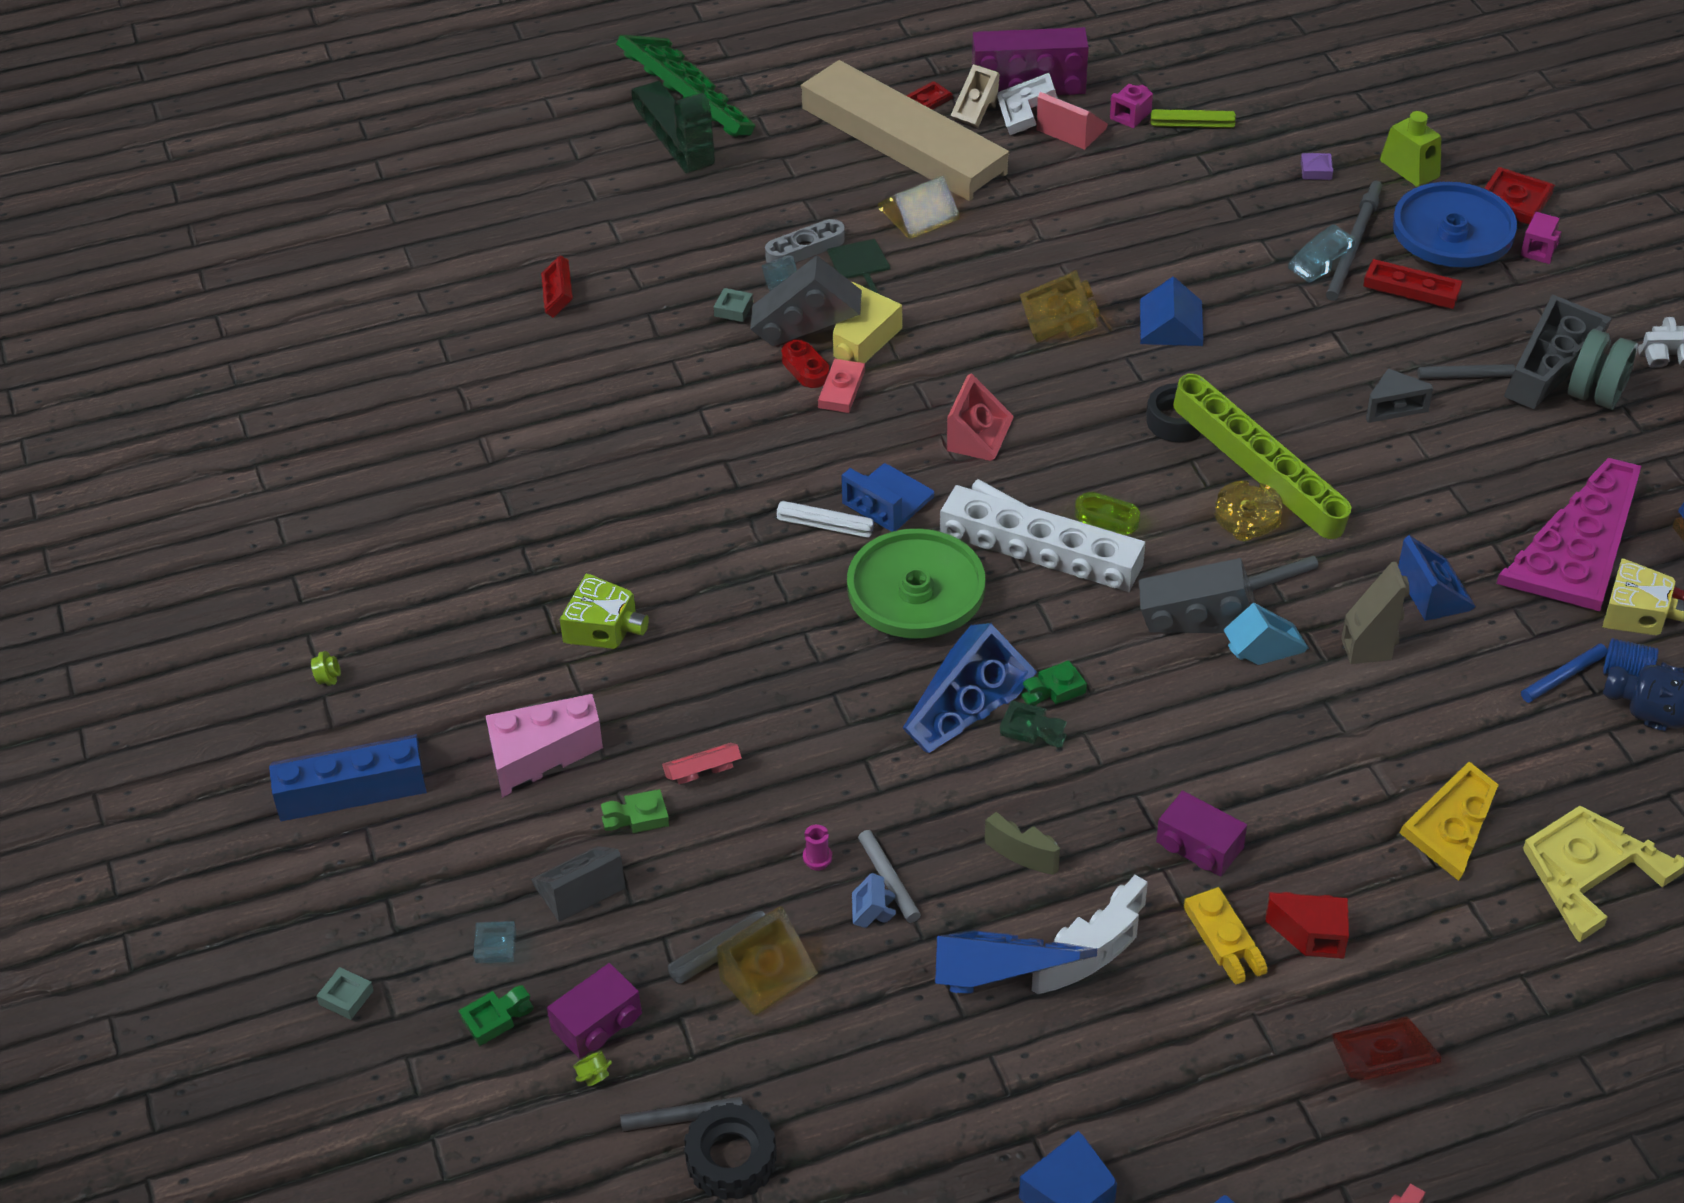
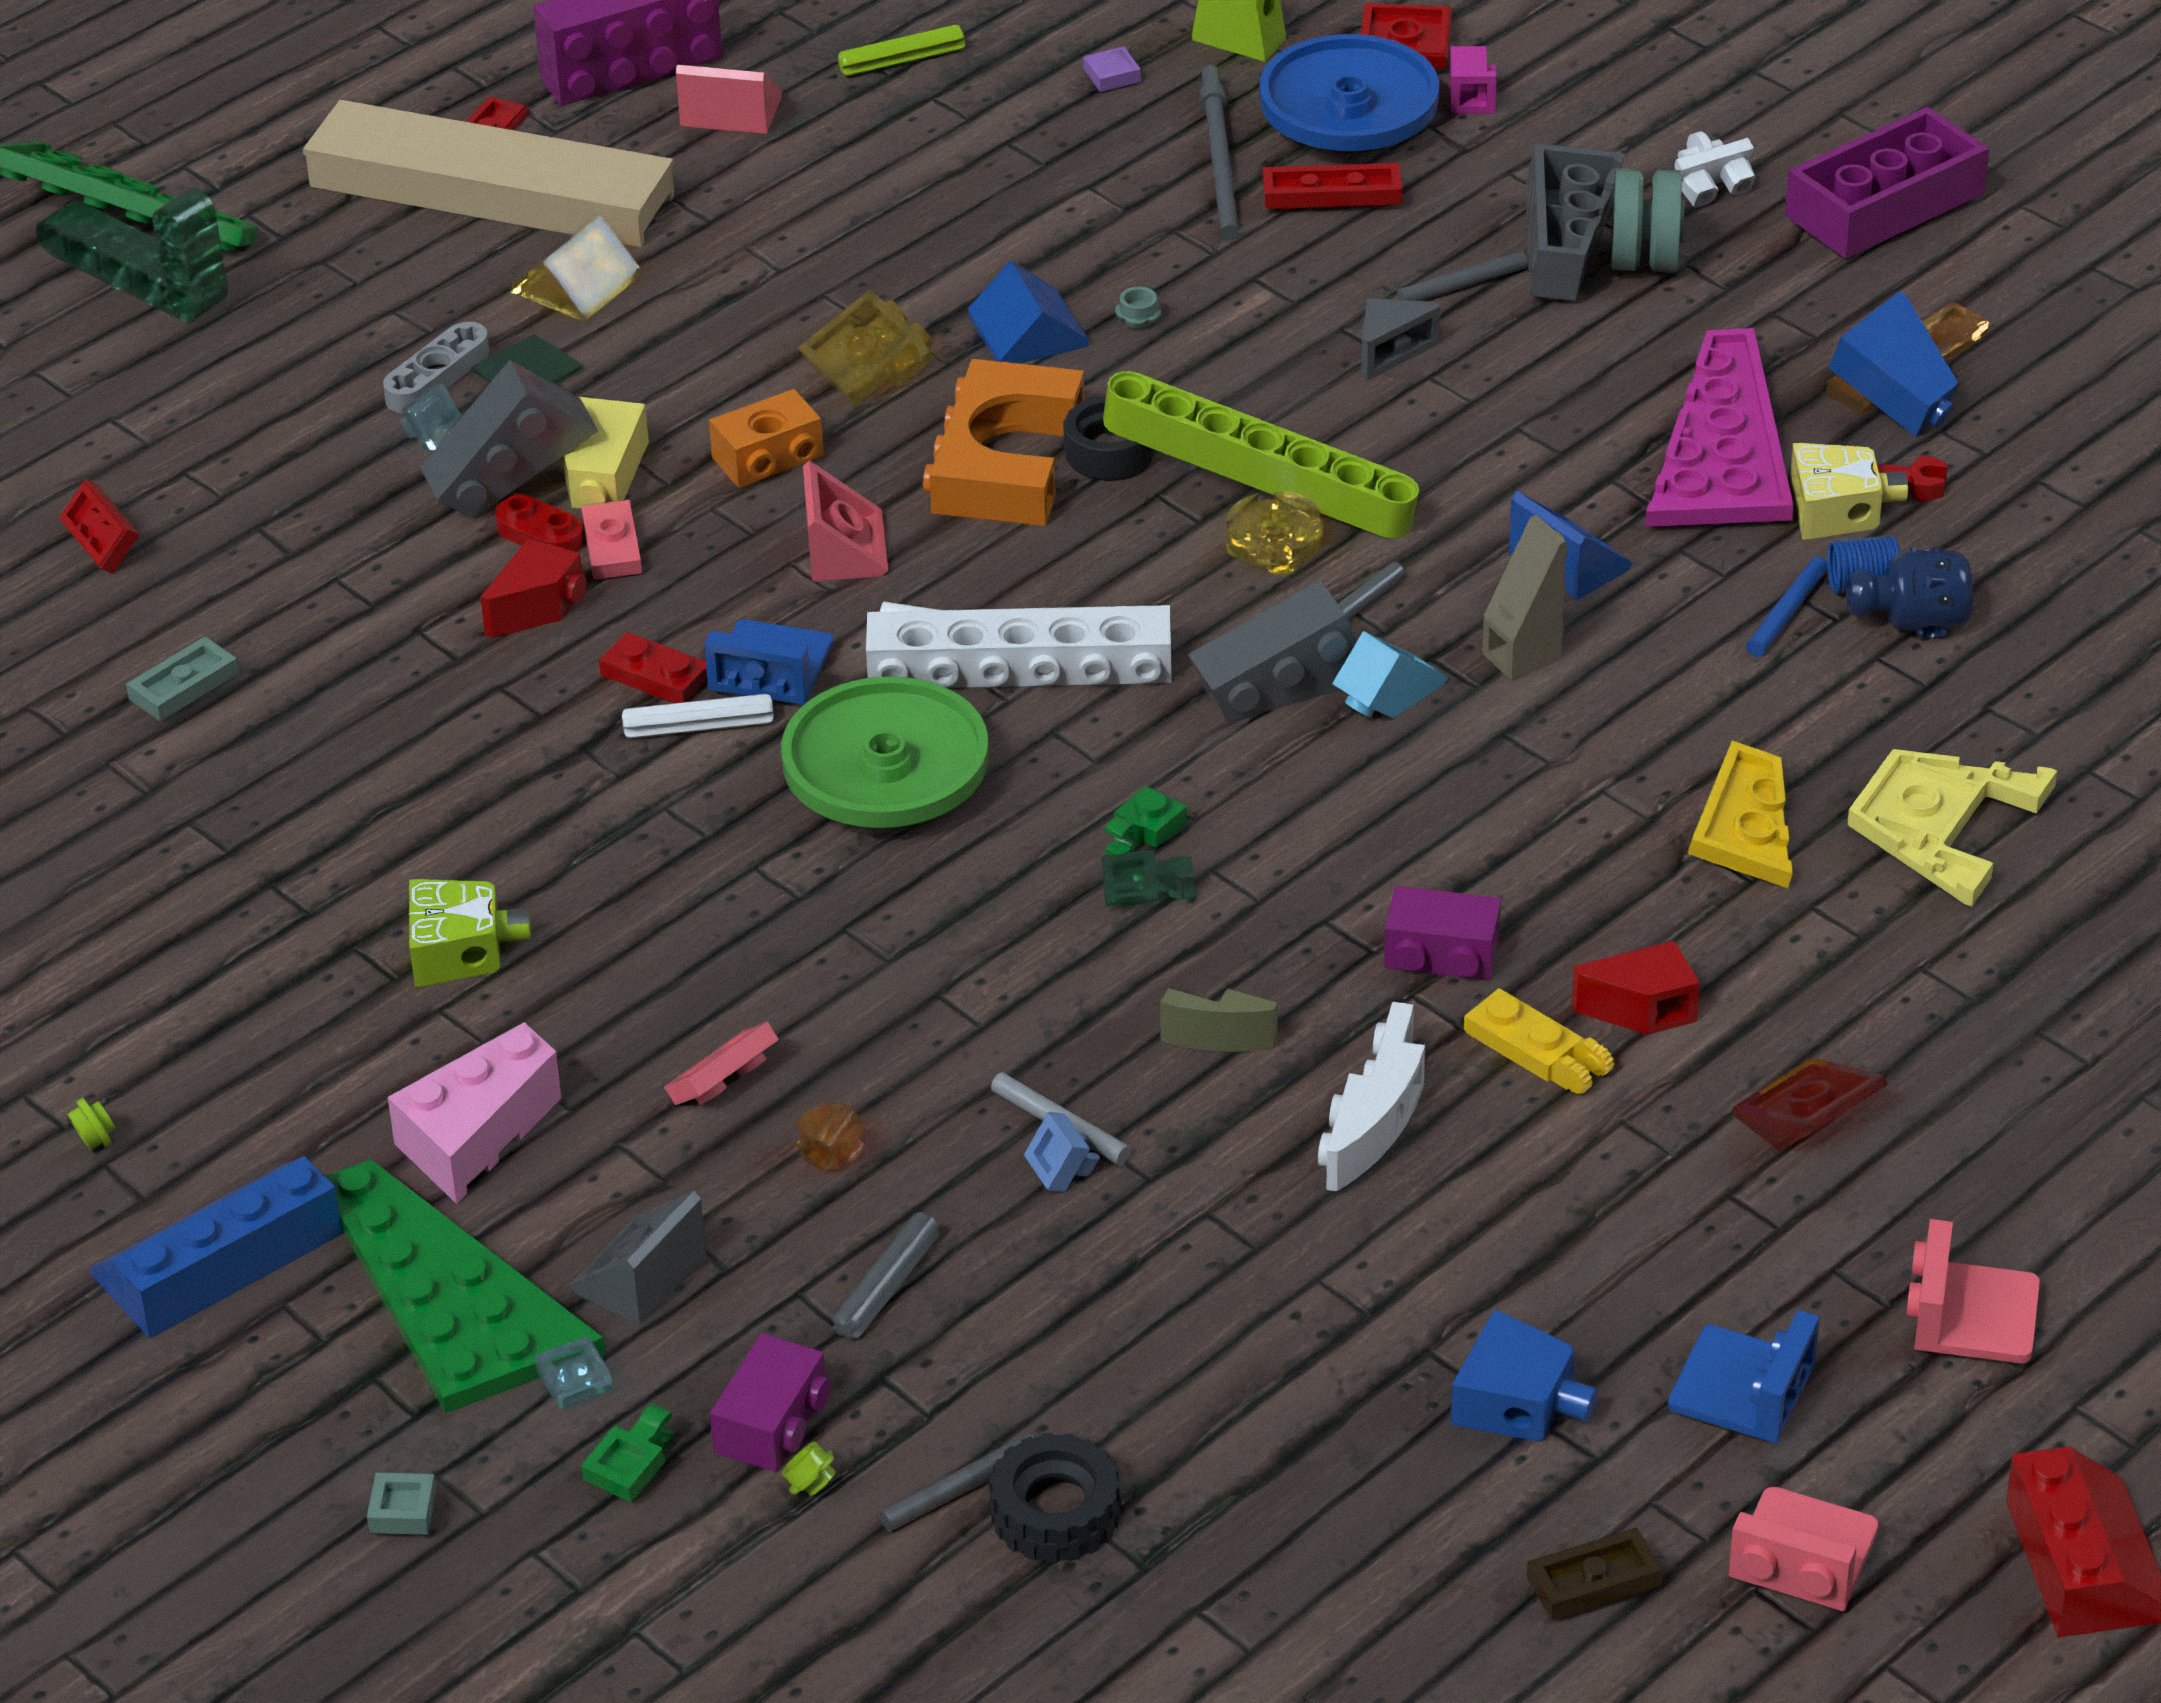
camera: 25 degrees left, 5 degrees down
bright green plate [601,789,669,833] -> none
sand green plate [714,288,753,322] -> none
clear yellow slope [717,906,818,1015] -> none
dark pink pin [803,824,832,871] -> none
blue wedge [903,623,1037,753] -> none
blue wedge [935,930,1098,993] -> none
tan slope [950,64,1000,128] -> none
white plate [997,73,1058,135] -> none
clear neon green plate [1075,492,1140,535] -> none
dark pink brick [1110,84,1153,128] -> none
clear light blue slope [1288,224,1355,283] -> none
none -> sand green plate [126,636,239,722]
none -> green wing [325,1159,606,1413]
none -> red slope [480,539,587,638]
none -> red plate [599,632,708,703]
none -> orange brick [709,389,824,488]
none -> clear orange gear [795,1101,866,1171]
none -> orange arch [923,359,1085,526]
none -> sand green plate [1115,287,1161,329]

